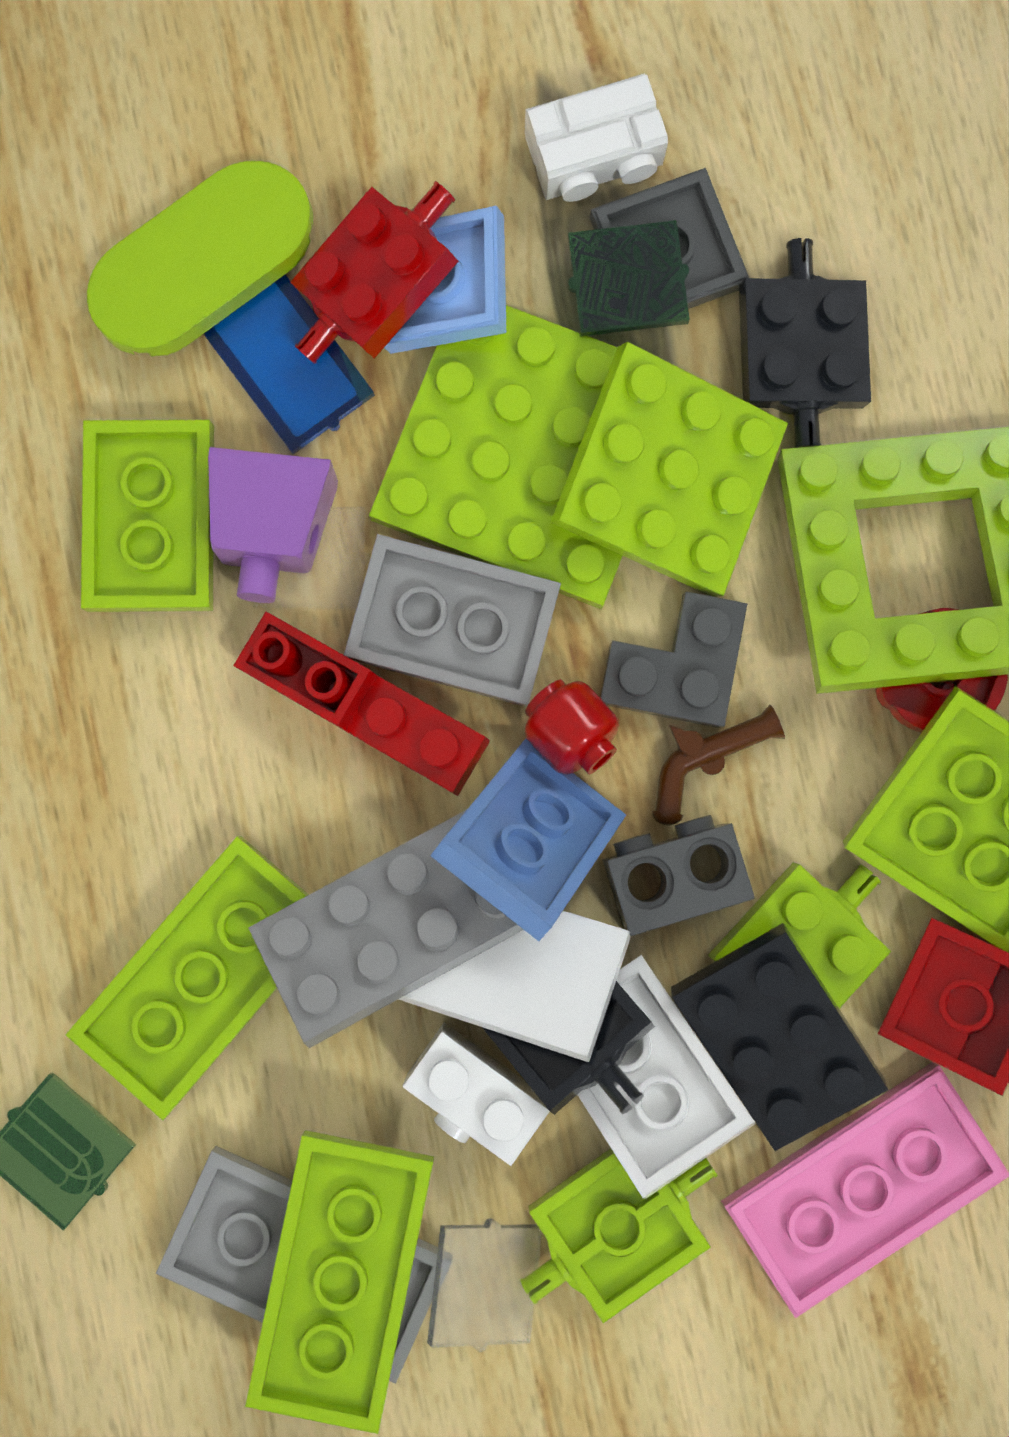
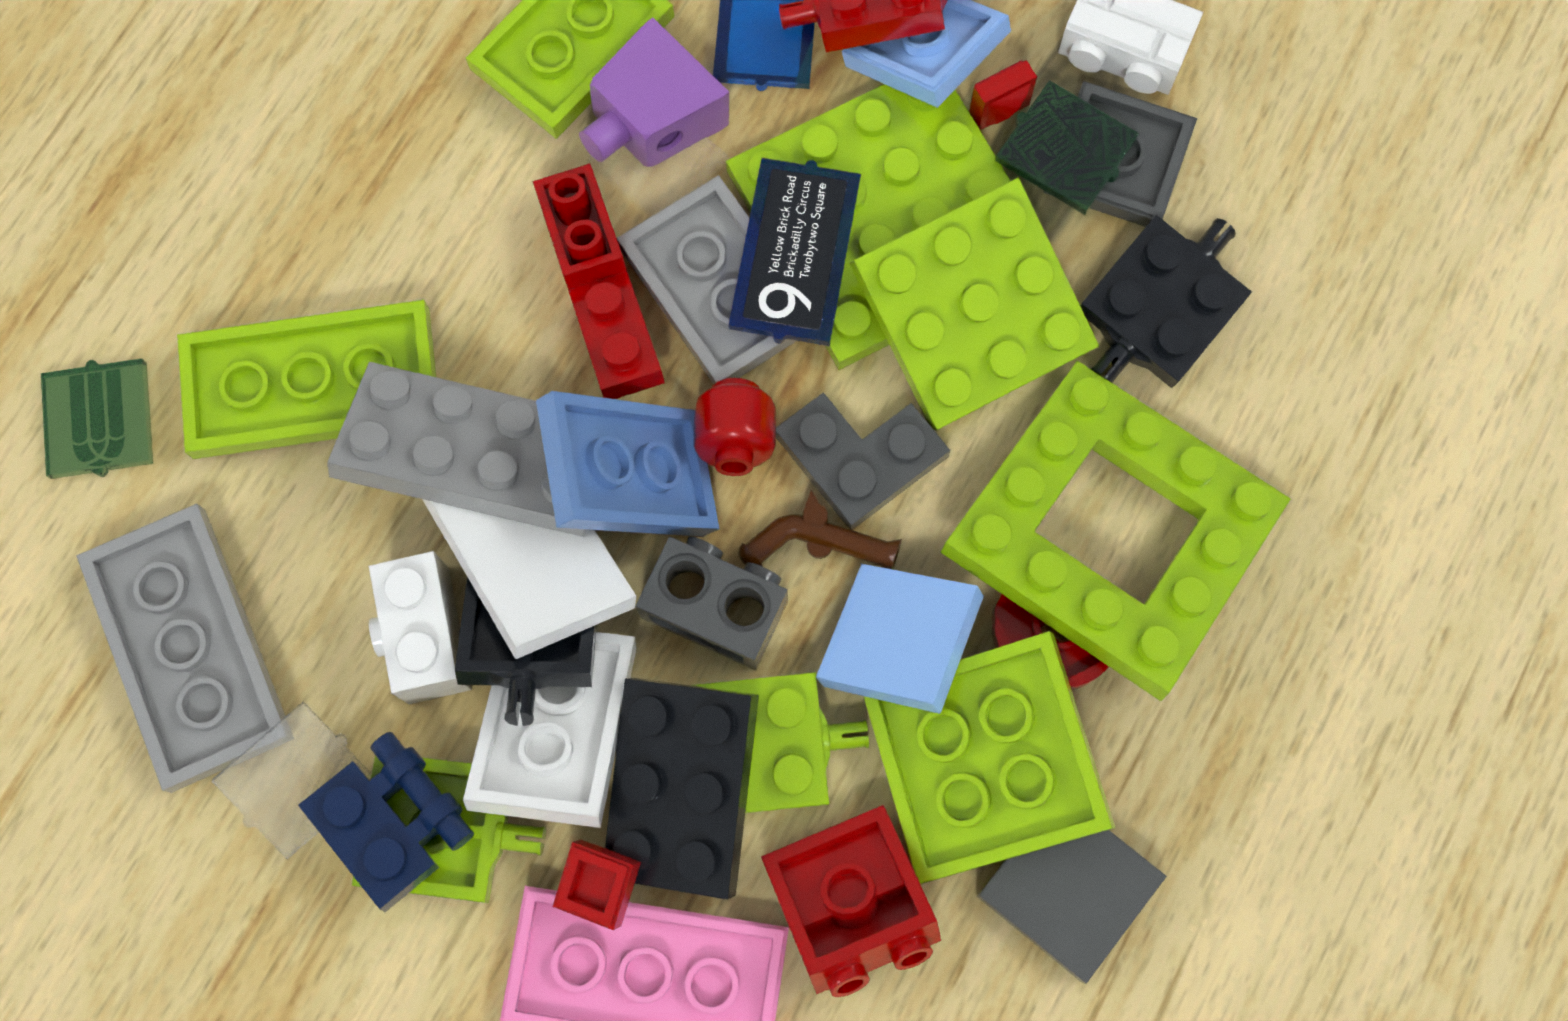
camera: 50 degrees right, 10 degrees down
lime plate [245,1130,434,1434] -> none
none -> dark blue plate [298,732,474,912]
none -> red tile [552,839,641,930]
none -> piece [728,158,861,346]
none -> light blue tile [816,564,984,714]
none -> red tile [969,60,1037,130]

